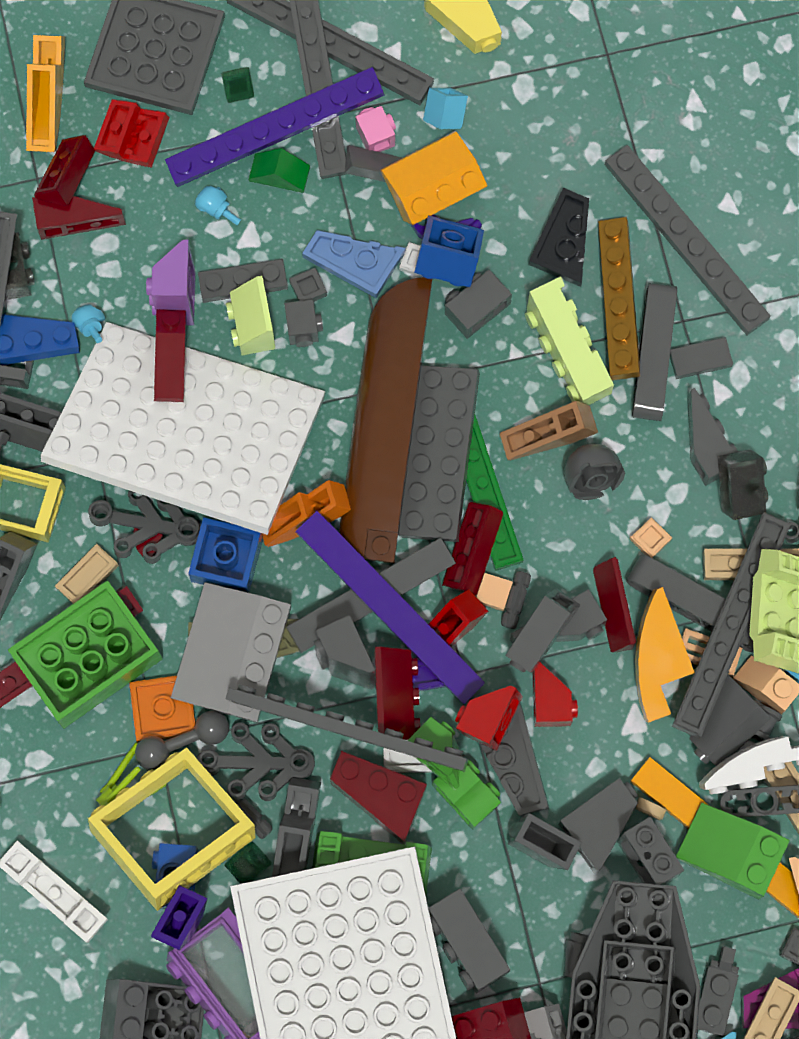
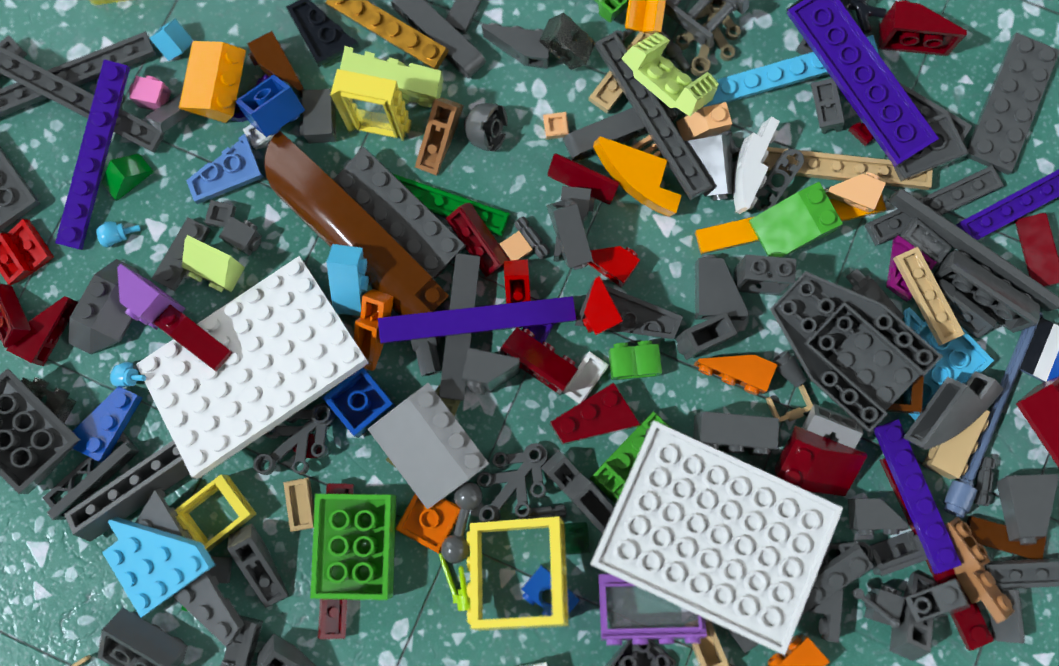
camera: 50 degrees left, 5 degrees up
dark purple slope [151,885,208,950] -> none
clear green slope [221,67,254,103] -> none
dark grey plate [225,684,468,772] -> none
bright green slope [408,717,460,790] -> none
tan tile [635,797,667,820] -> none
none -> dark grey wedge [69,259,140,354]
none -> reddish brown slope [247,31,304,98]
none -> medium azure brick [327,244,369,316]
none -> light yellow window [330,69,411,141]
none -> dark grey piece [411,338,442,377]
none -> orange slope [694,355,778,396]
none -> tan piece [766,384,813,422]

